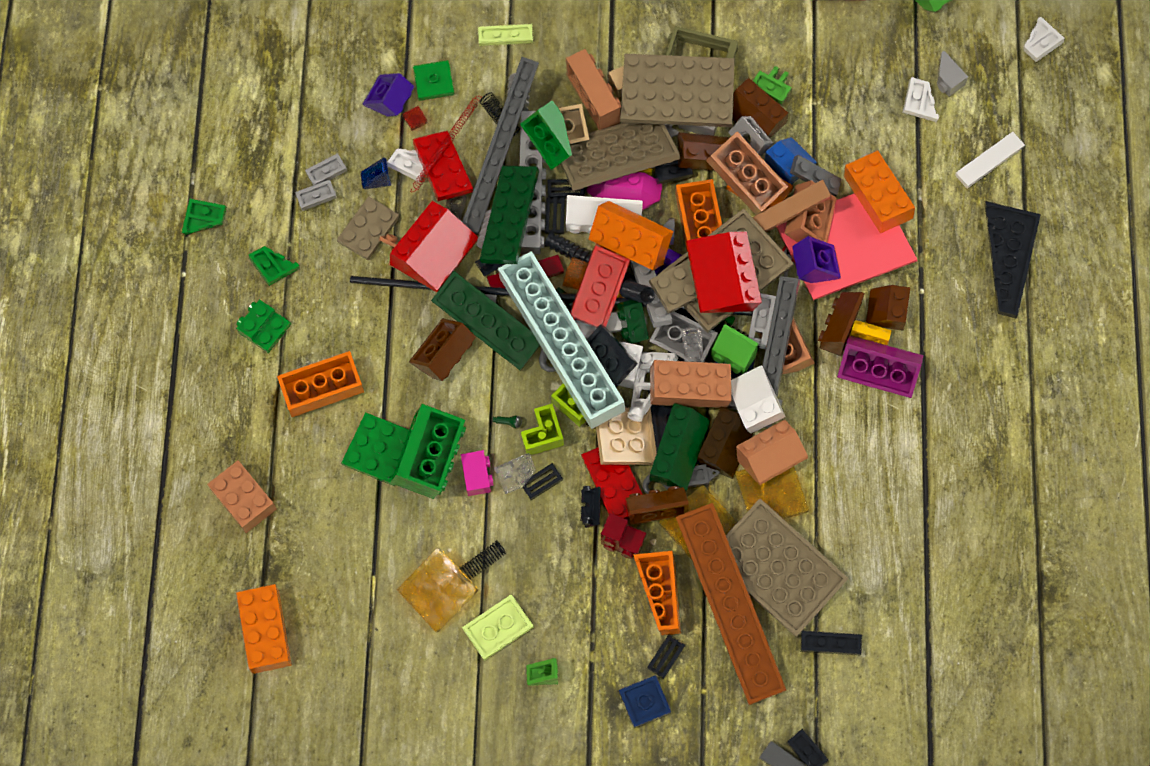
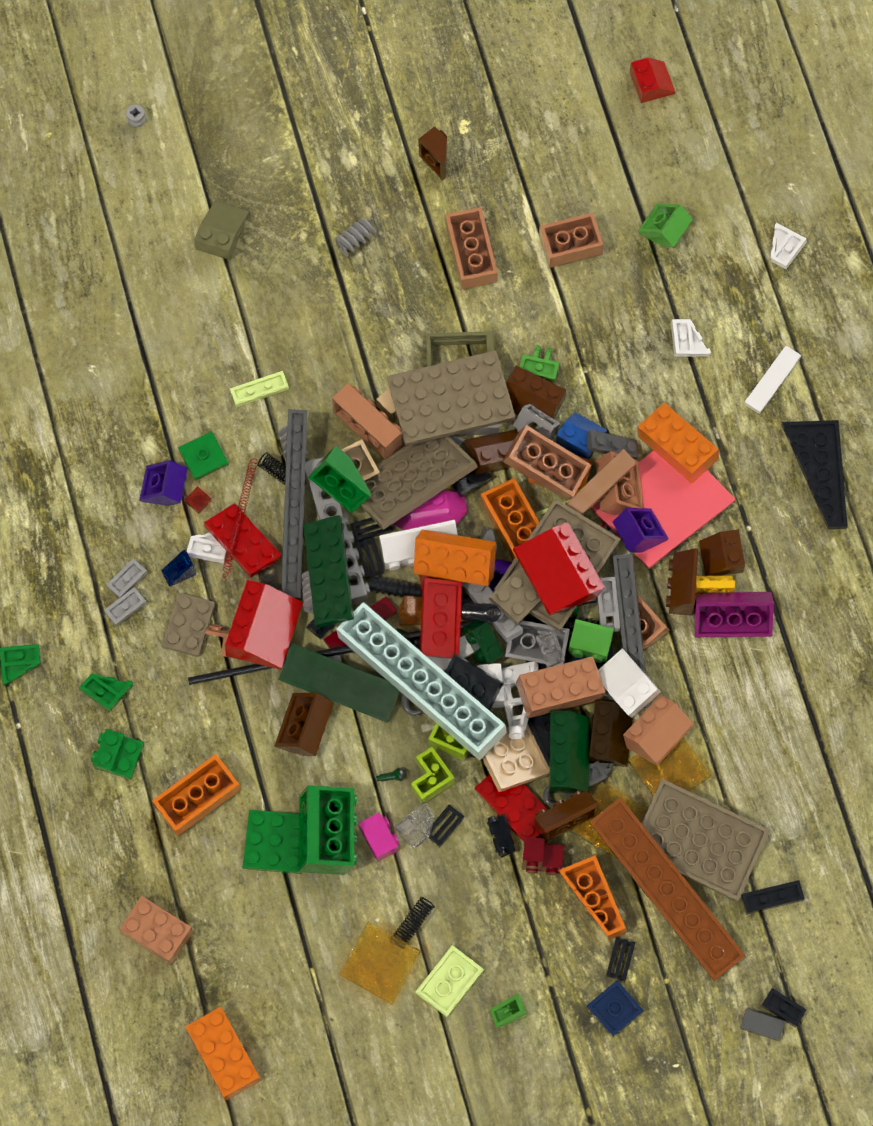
camera: 20 degrees left, 0 degrees up
light grey slope [937,51,968,97] -> none

